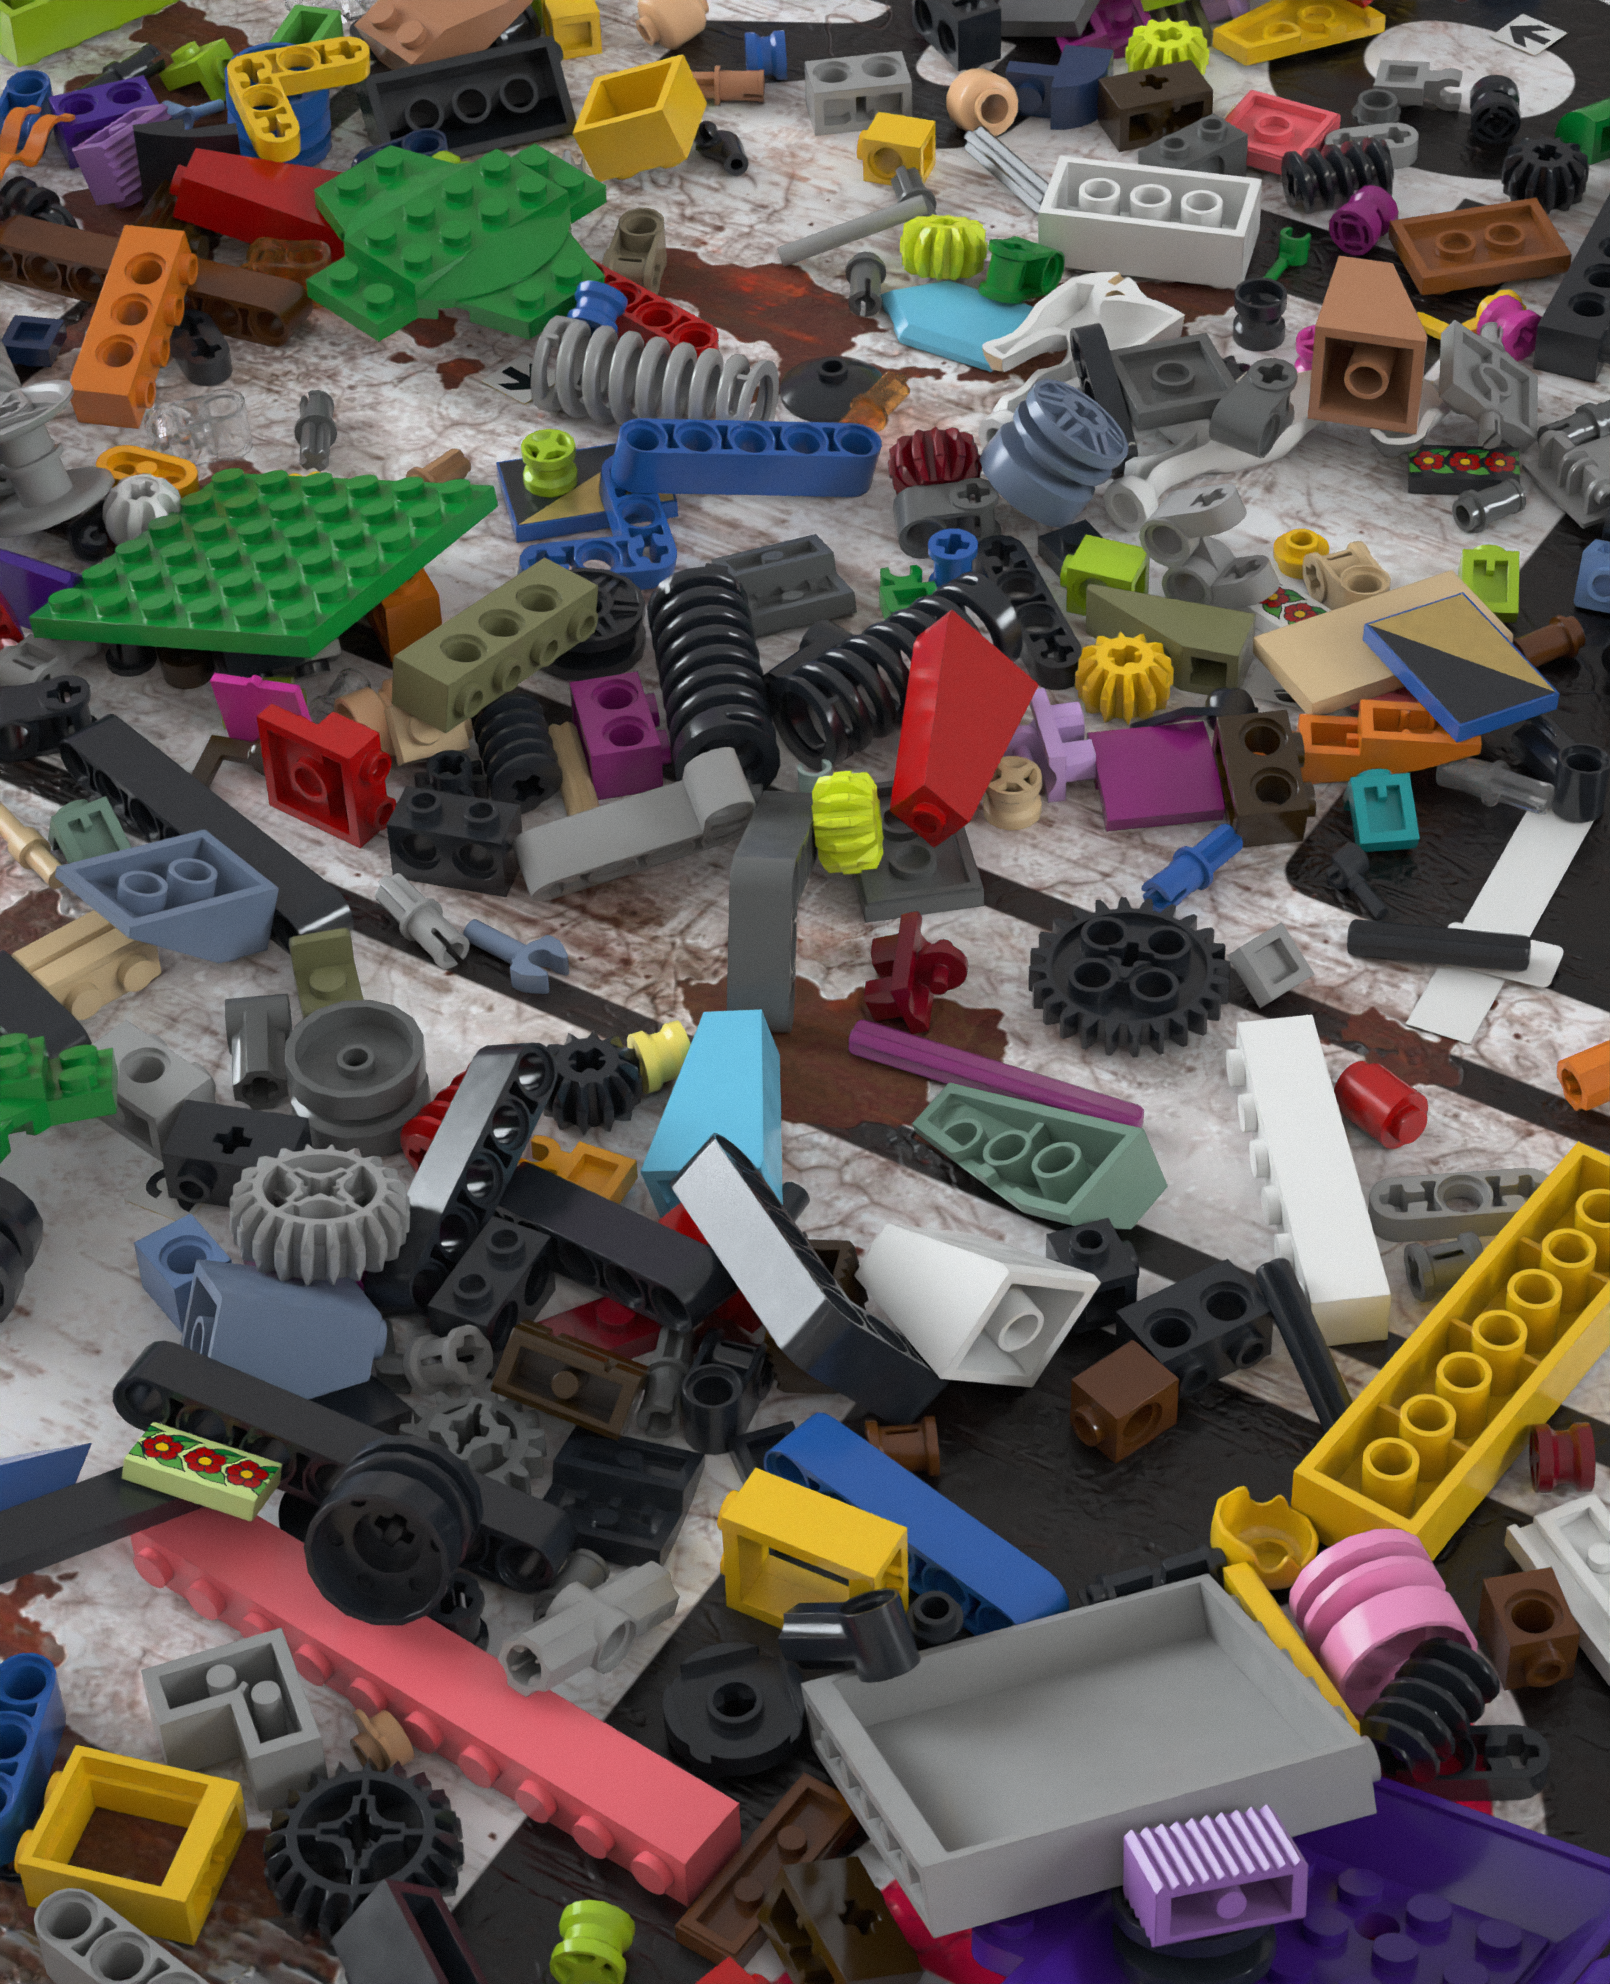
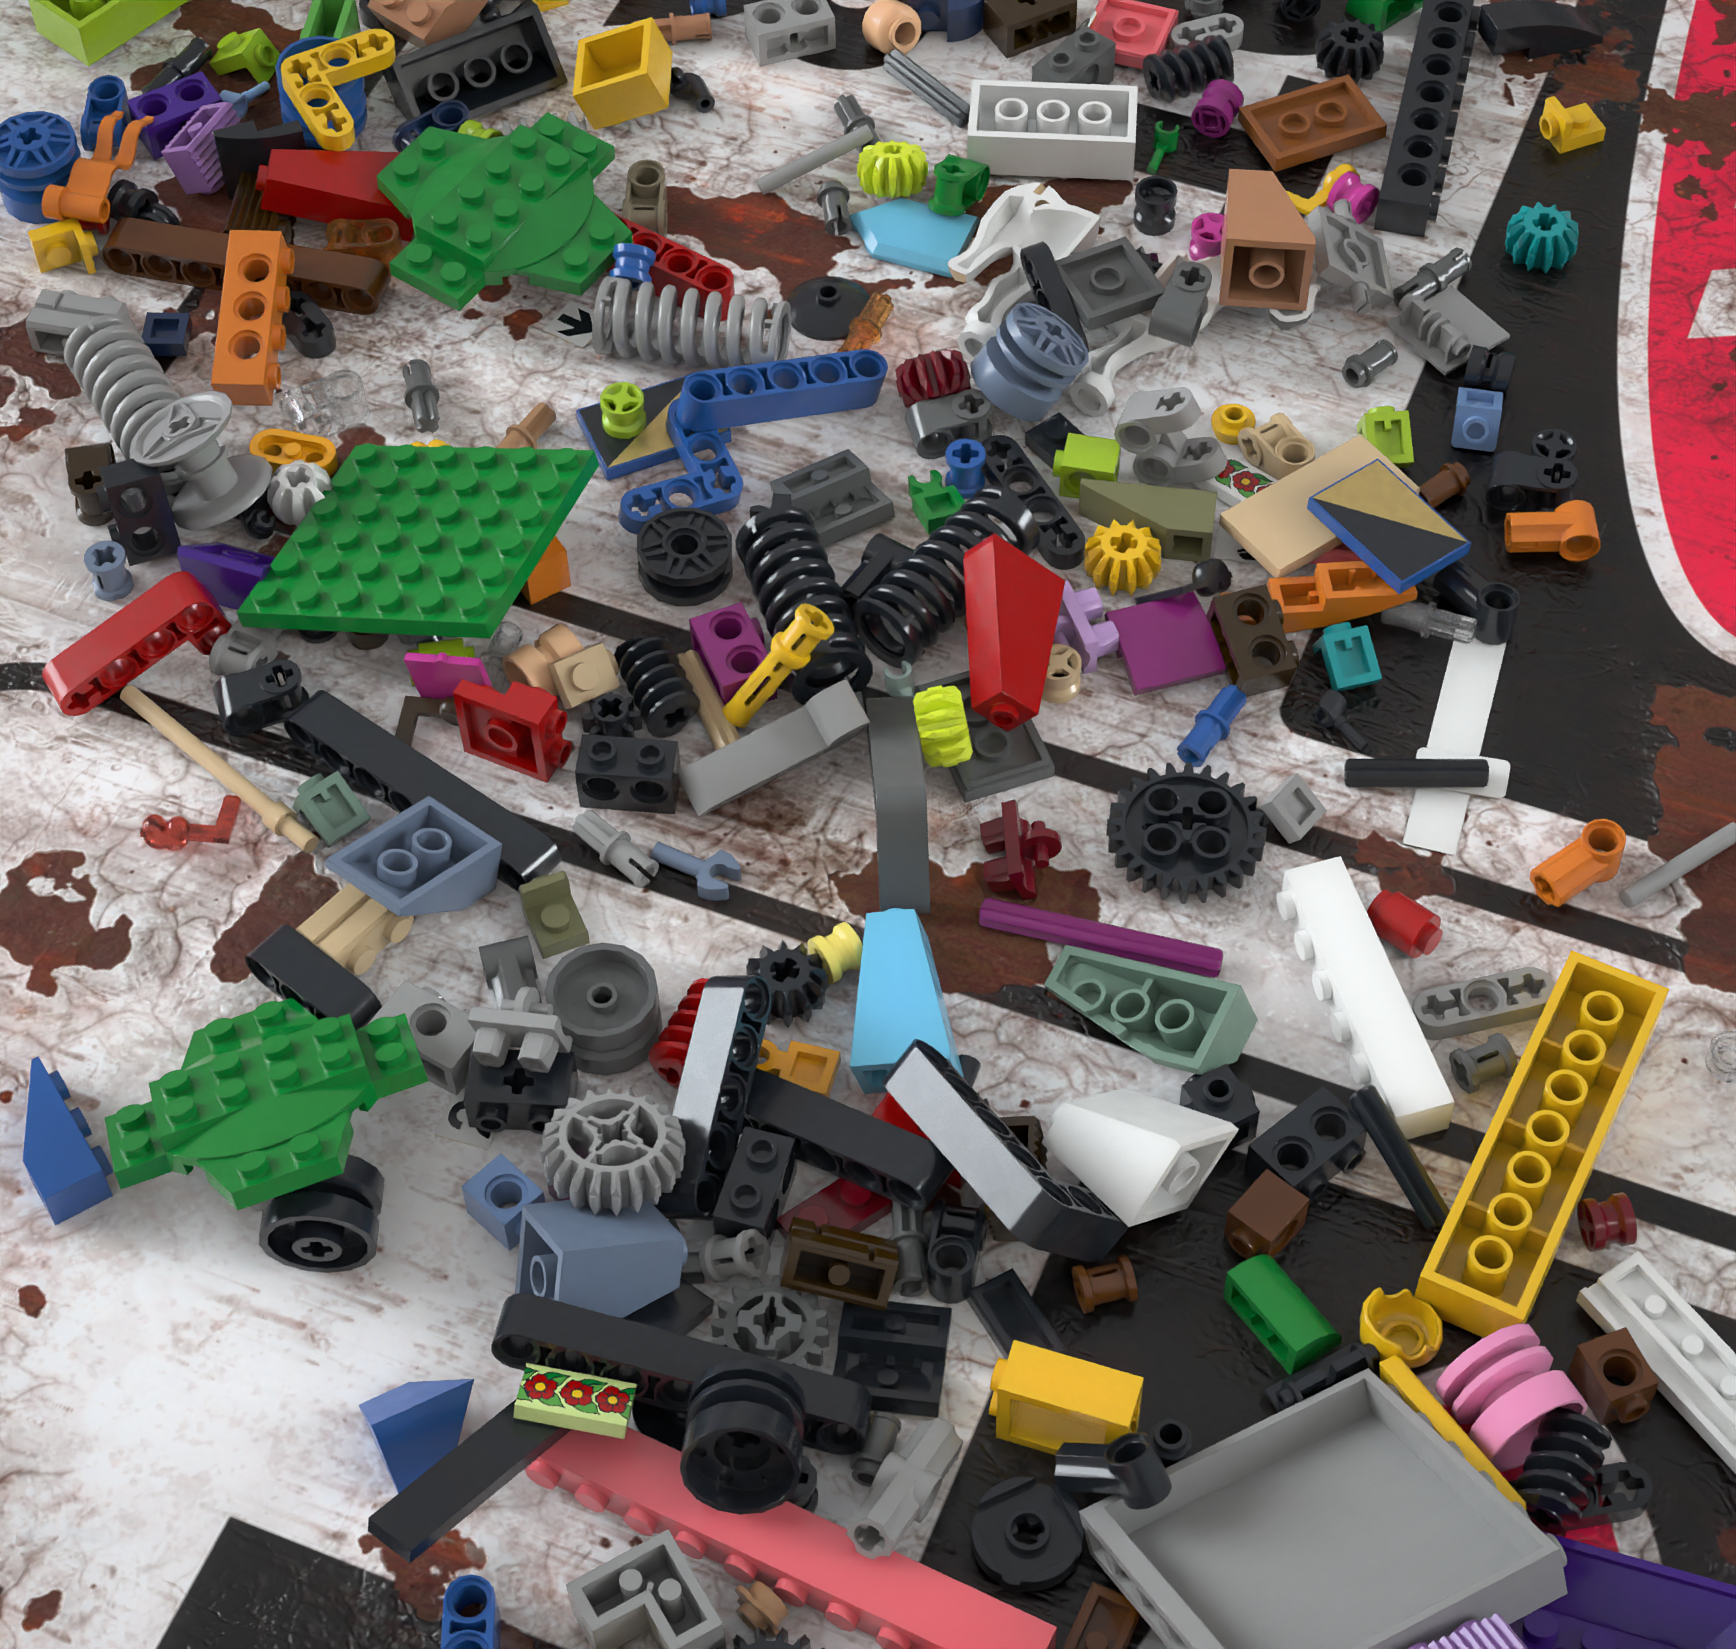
camera: 10 degrees left, 10 degrees up
olive brick [392,557,598,733] -> none
blue beam [763,1412,1070,1636] -> none
yellow brick [857,112,936,186] -> none
tile [1408,444,1520,495] -> none
none -> light grey hips [467,986,573,1073]
none -> yellow pin [722,604,834,728]
none -> green brick [1223,1254,1342,1375]

